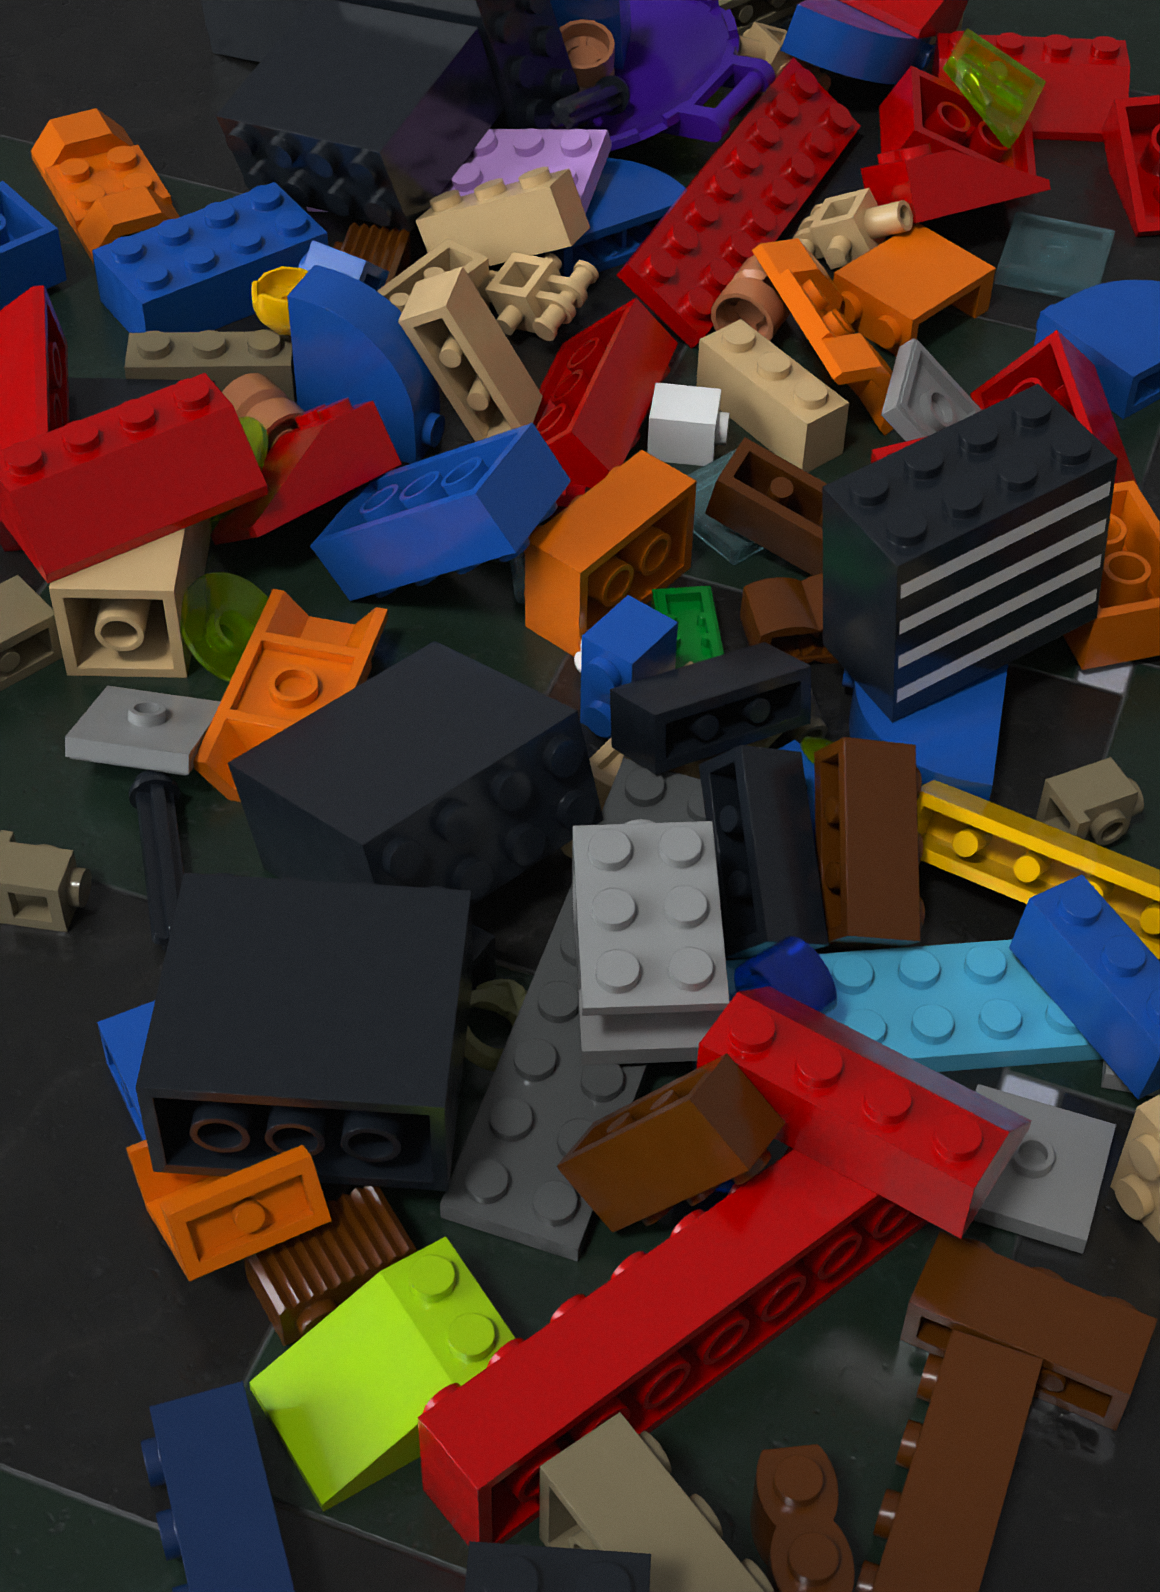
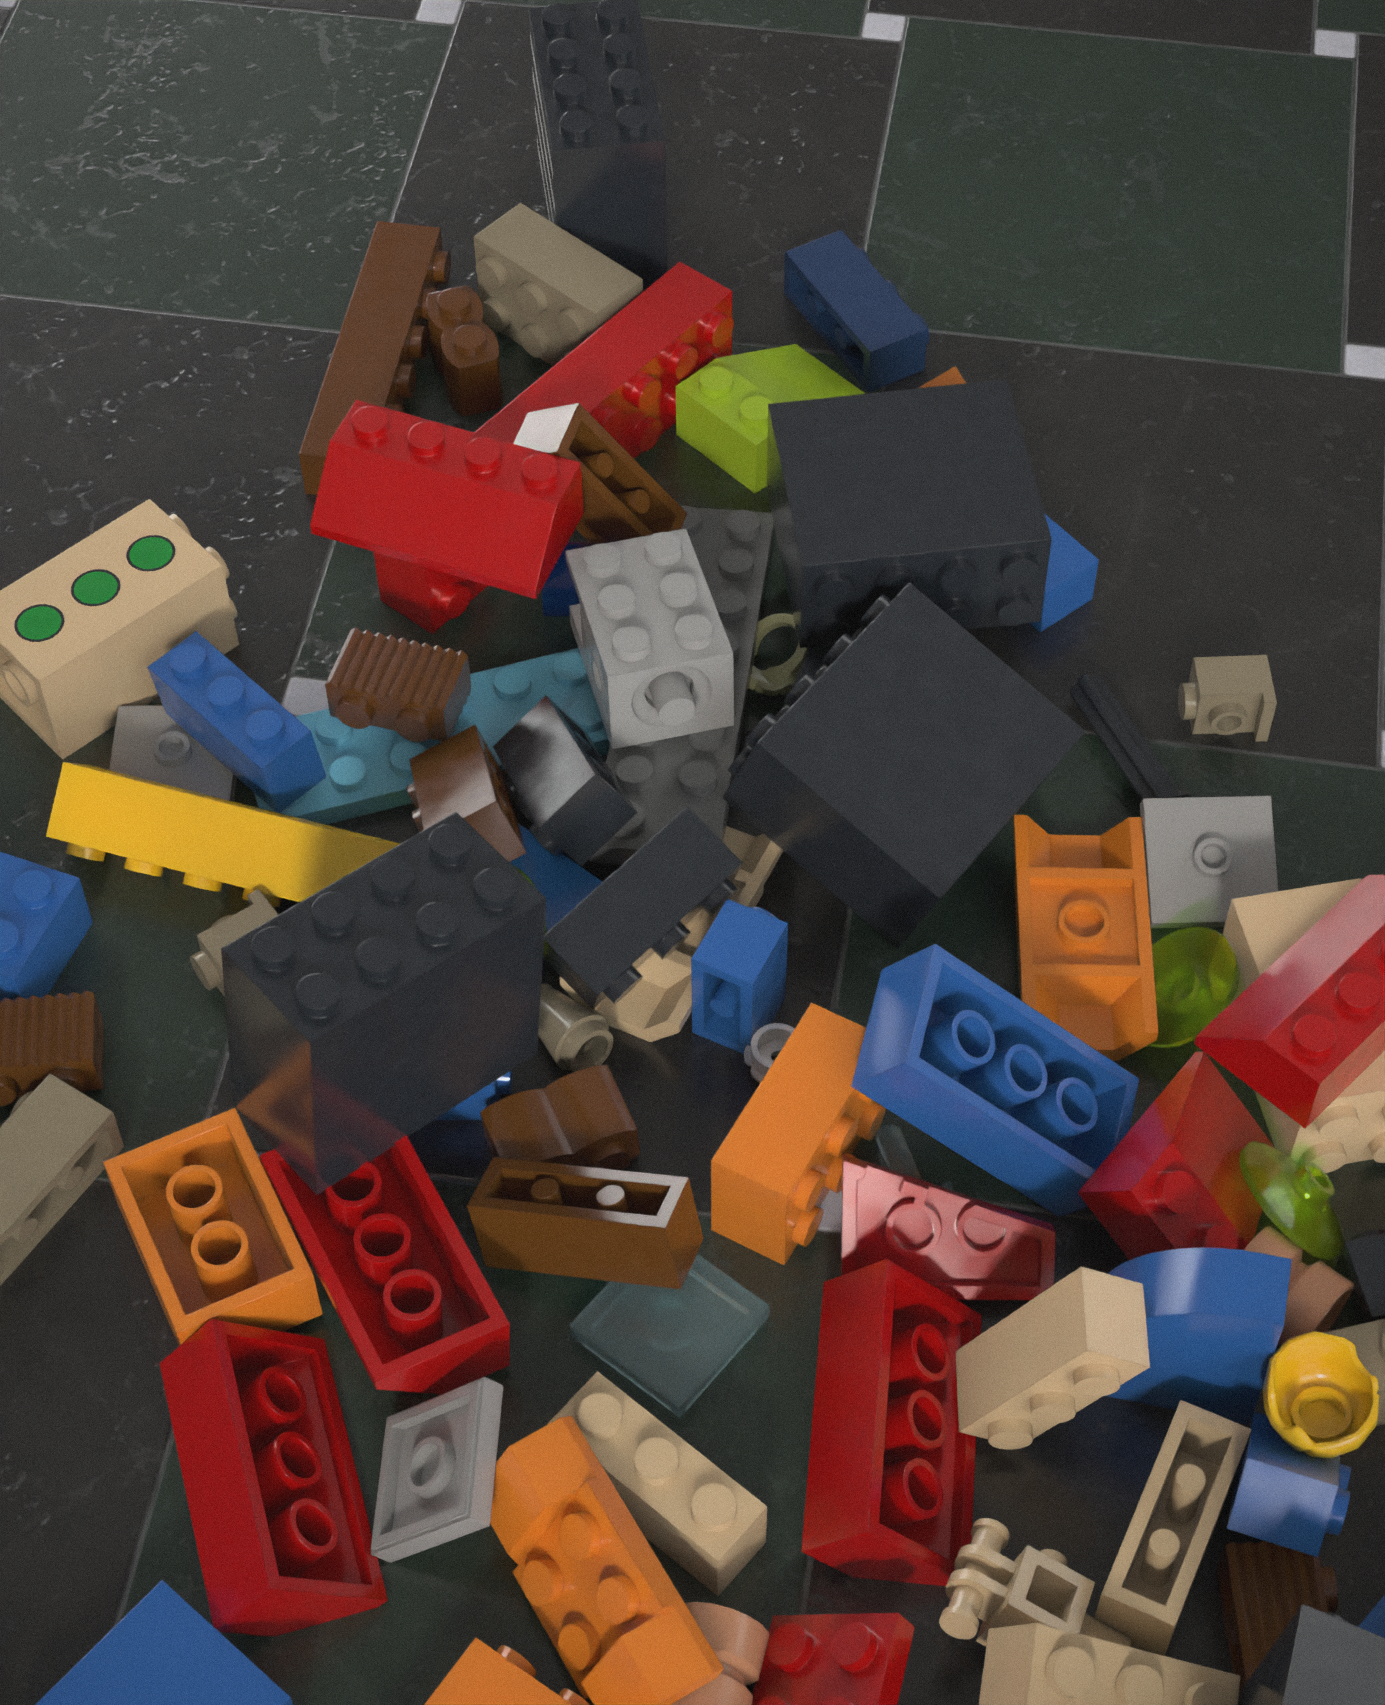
camera: 170 degrees right, 5 degrees up
white brick [647,382,730,467] -> none
green plate [651,586,724,669] -> none
clear blue piece [734,936,837,1015] -> none
reddish brown brick [900,1230,1158,1431] -> none
light grey plate [973,1084,1116,1254] -> none
none -> reddish brown brick [325,627,471,742]

